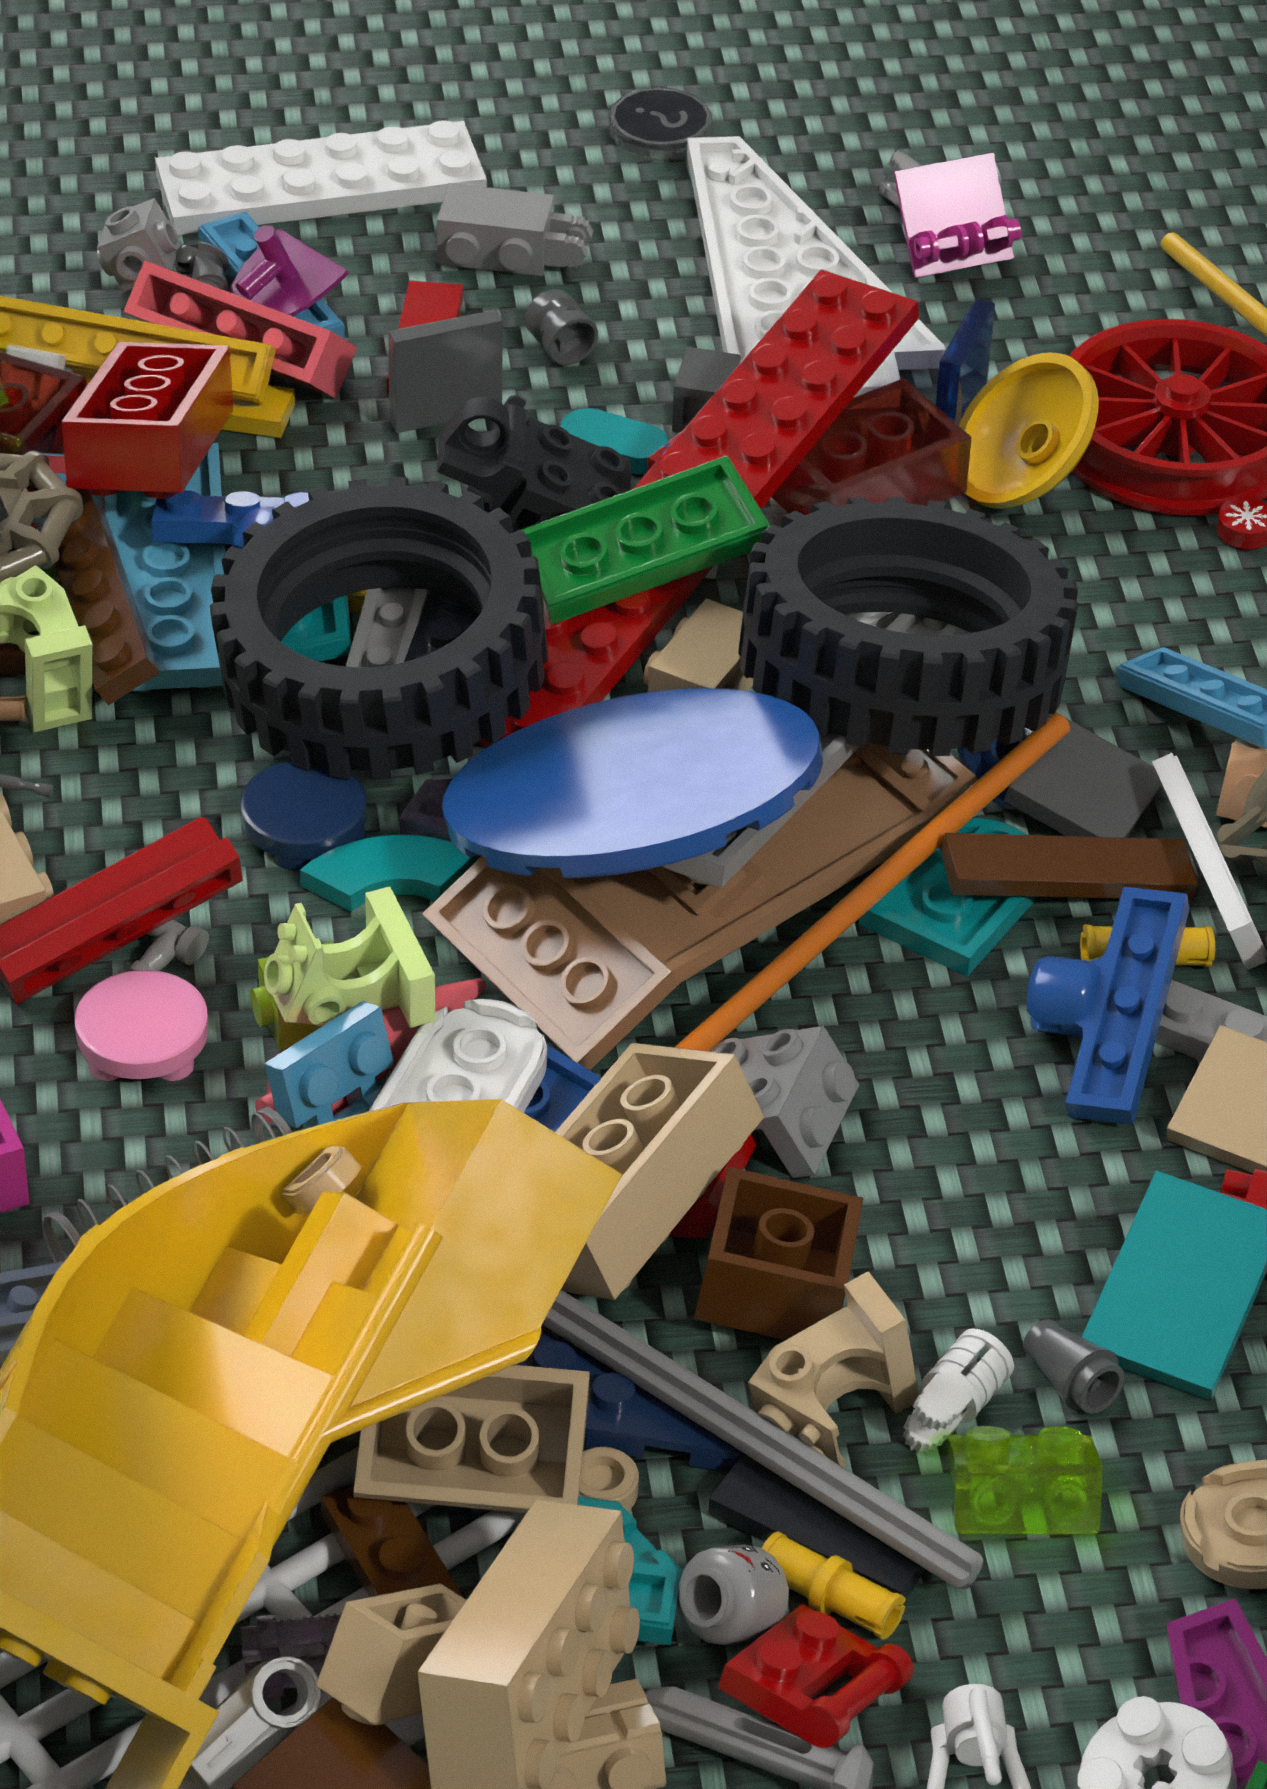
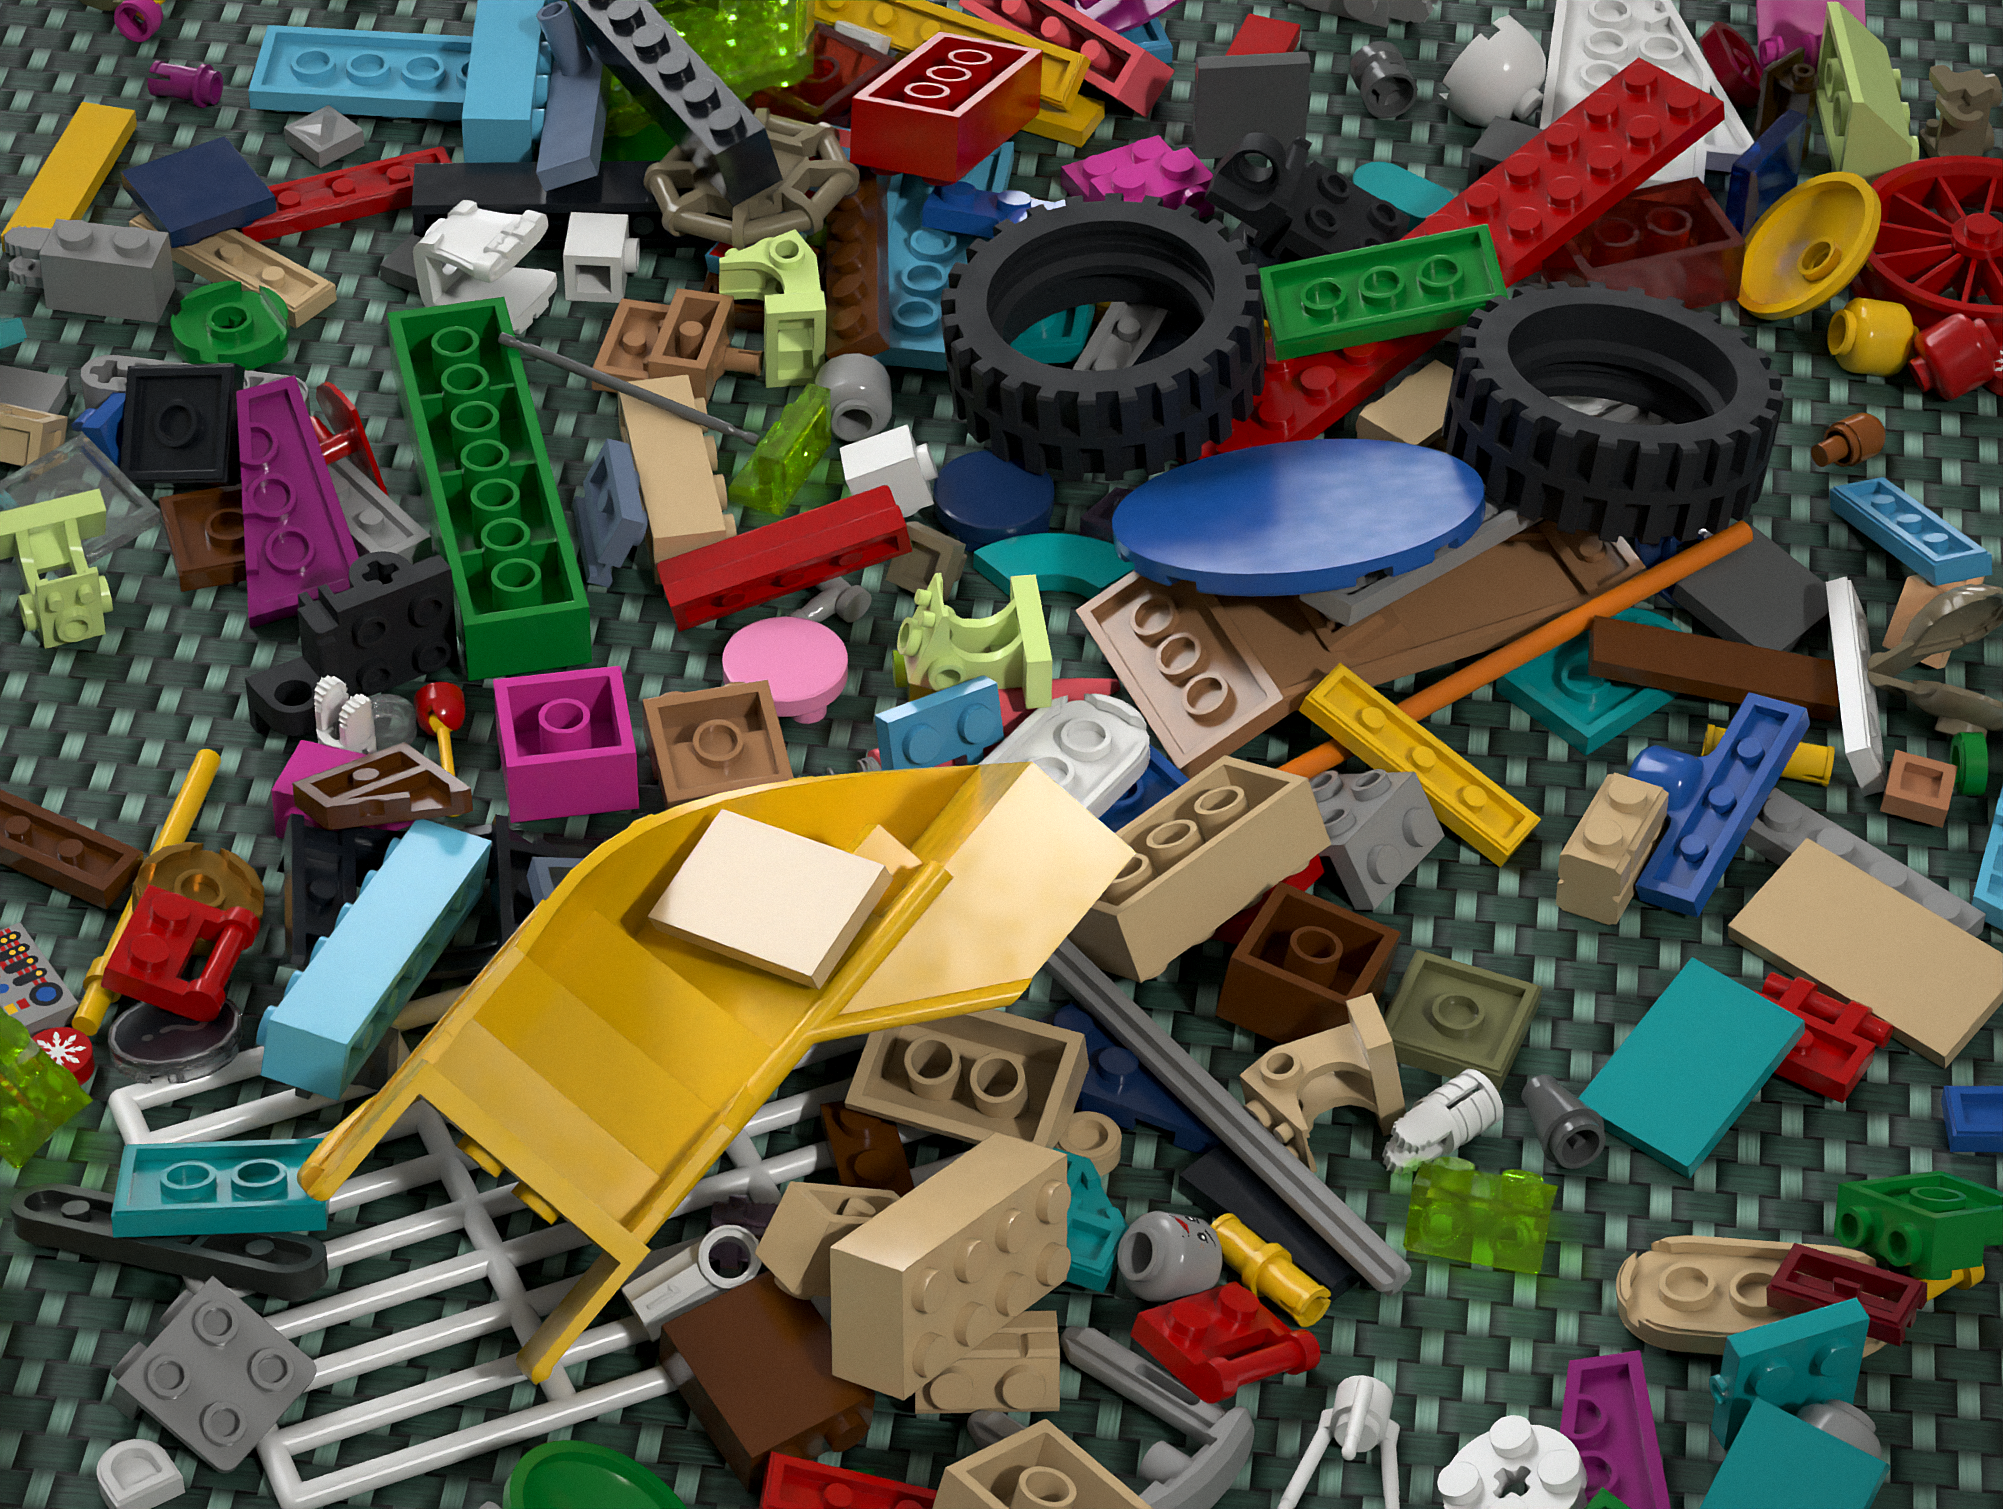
camera: 15 degrees right, 0 degrees up
tan tile [281,1146,361,1214] -> none
none -> medium nougat plate [642,680,794,810]
none -> tile [647,809,893,990]
none -> clear neon green bracket [728,383,831,516]
none -> light grey head [814,353,892,441]
none -> white brick [840,424,938,518]
none -> dark tan tile [885,521,967,602]
none -> dark pink plate [1061,135,1215,219]
none -> yellow tile [1299,663,1541,868]
none -> olive tile [1383,950,1543,1093]
none -> white cylinder [1438,15,1546,128]
none -> tan brick [1556,772,1669,925]
none -> dark red plate [1699,21,1763,109]
none -> dark brown hinge [1753,47,1819,167]
none -> dark orange cylinder [1811,413,1886,467]
none -> yellowish green slope [1816,2,1919,185]
none -> yellow head [1827,297,1919,377]
none -> red head [1908,313,2001,401]
none -> dark tan piece [1918,65,2002,158]

